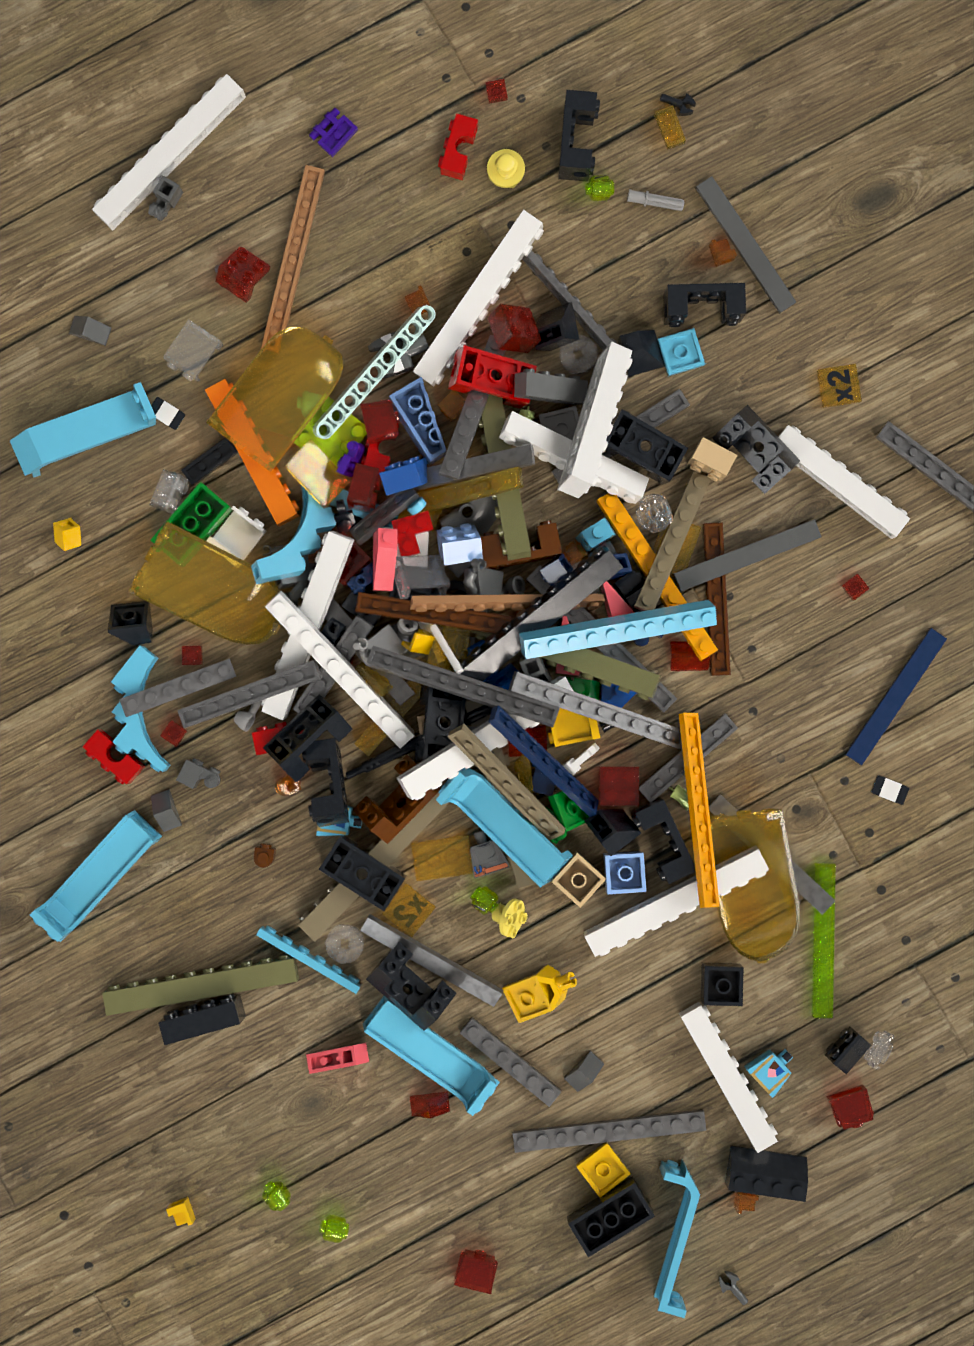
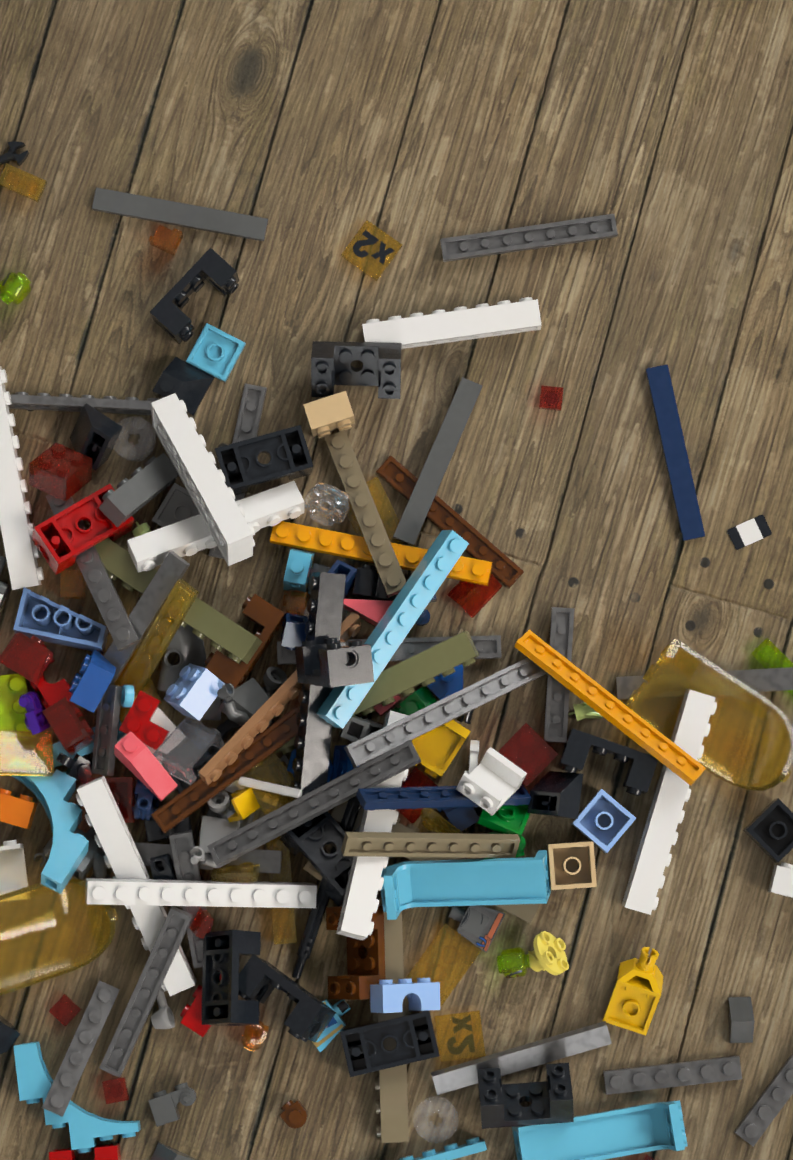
camera: 40 degrees left, 5 degrees down
light grey axle [627,189,684,211] -> none
none -> clear red plate [189,908,214,939]
none -> black plate [295,638,374,688]
none -> light blue arch [370,978,440,1013]
none -> white panel [456,747,527,816]

